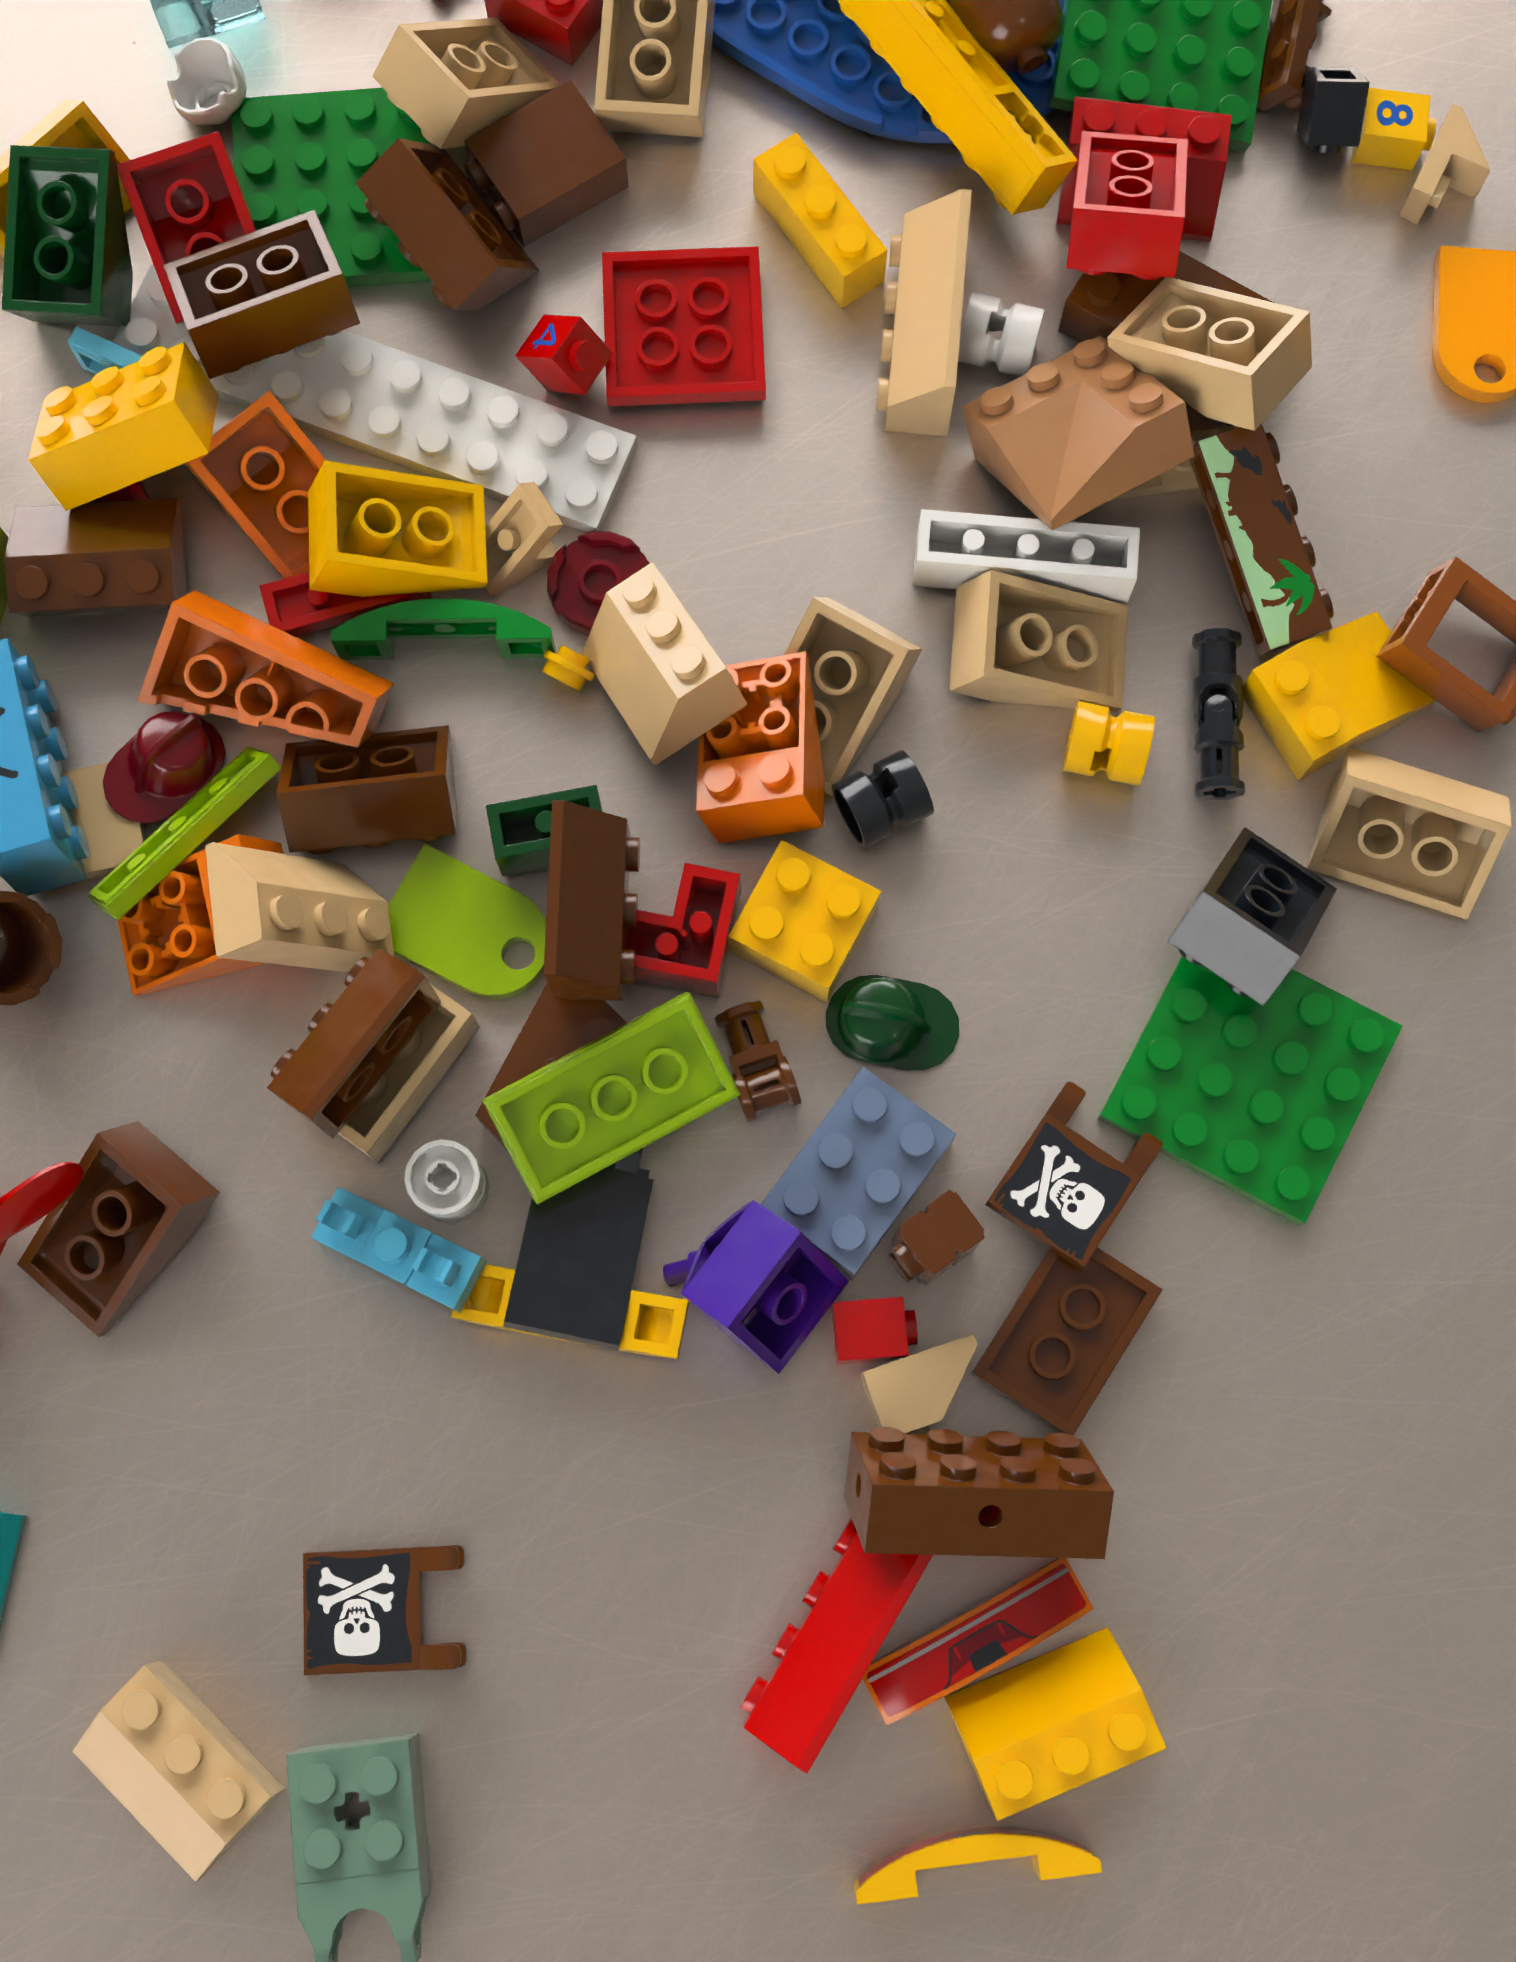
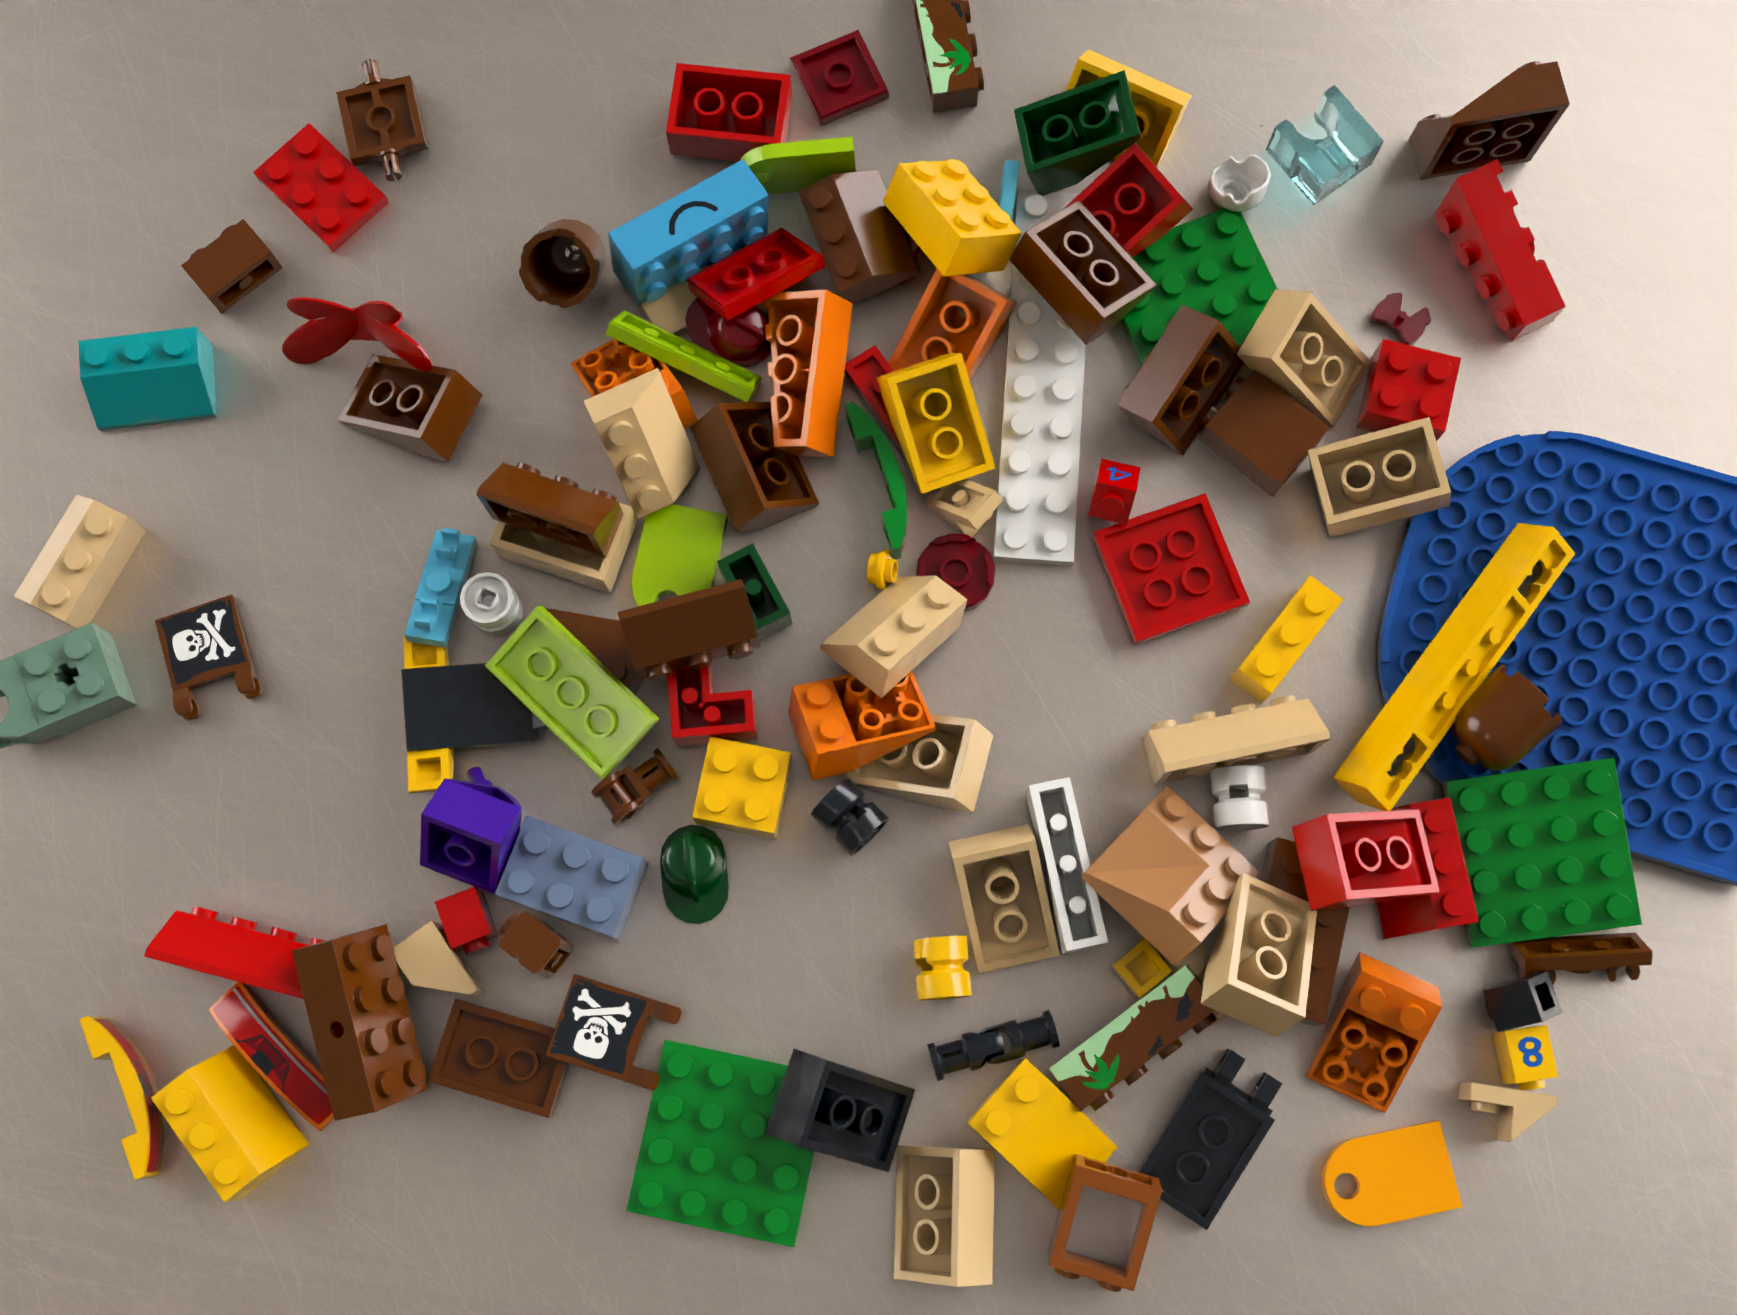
camera: 75 degrees right, 0 degrees up
none -> red tile [686,227,825,321]
none -> yellow plate [1112,938,1172,999]
none -> black tile [1137,1048,1283,1230]
none -> orange slope [1306,952,1442,1113]

